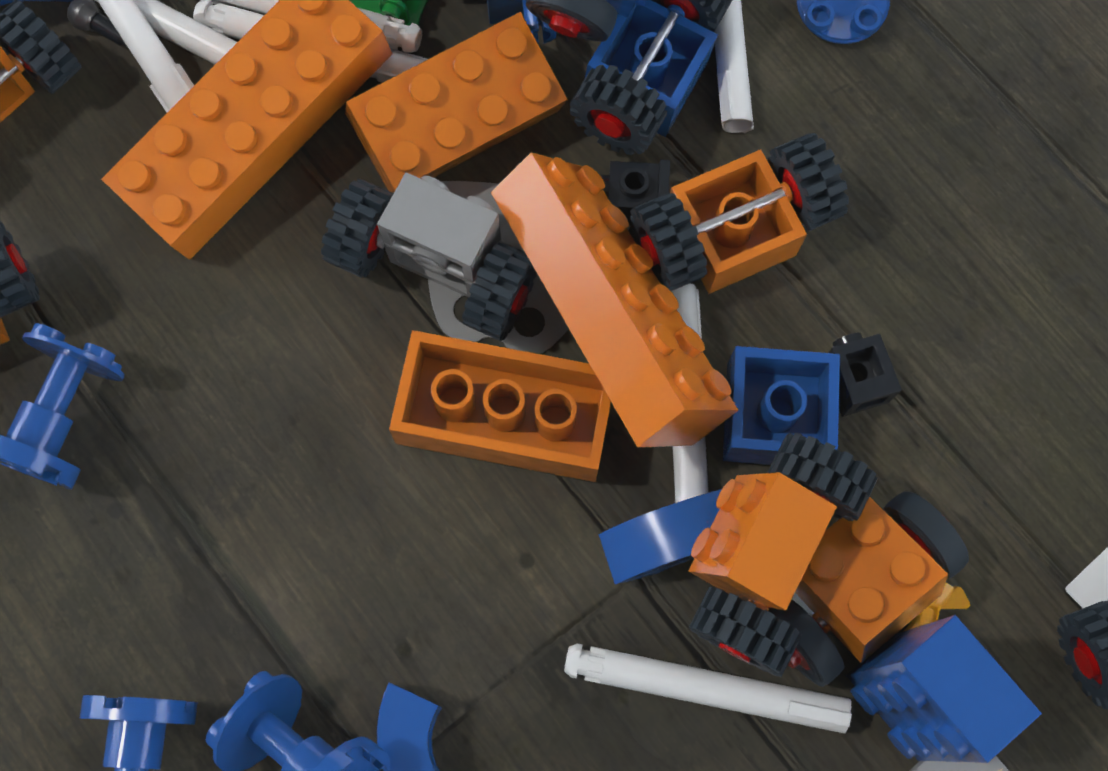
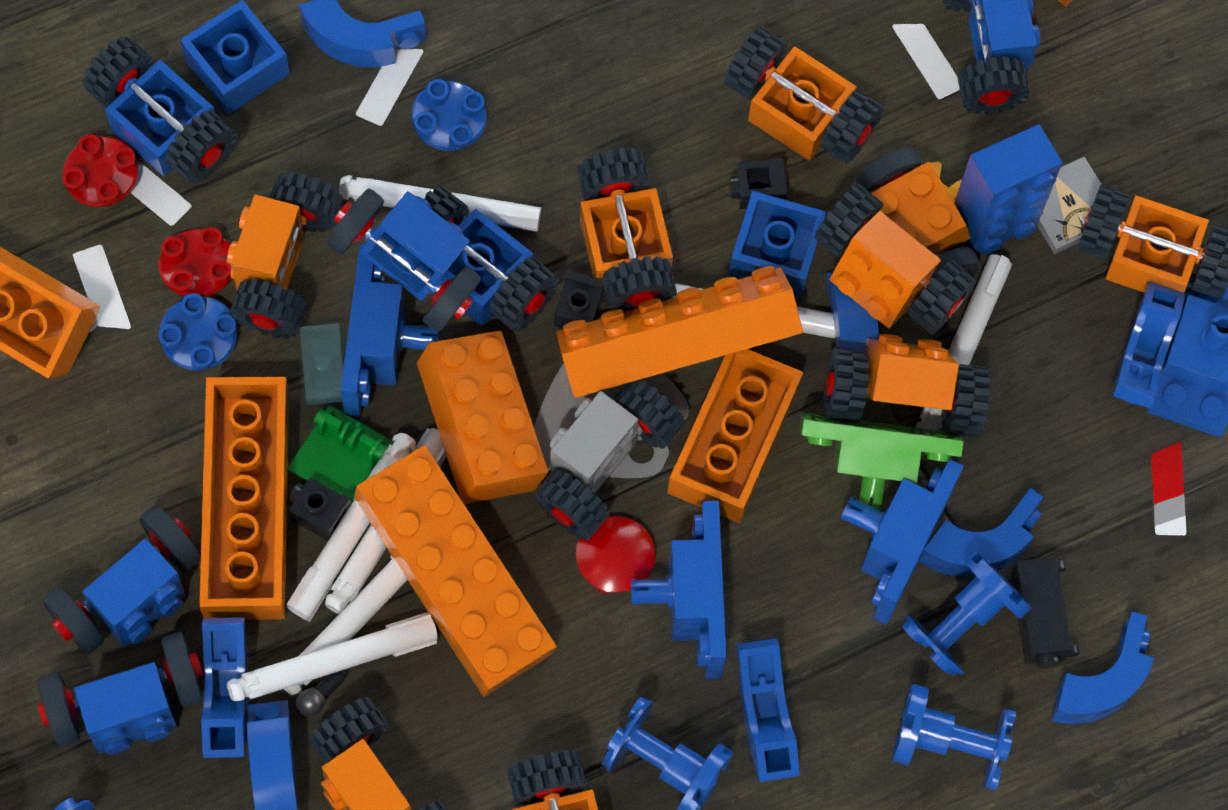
camera: 80 degrees left, 5 degrees down
none -> red dish [576,516,655,594]
none -> blue brick [631,501,726,679]
none -> brick [724,27,884,164]
none -> blue arch [736,638,800,782]
none -> bright green brick [799,412,964,511]
none -> brick [822,334,990,438]
none -> blue brick [840,459,964,625]

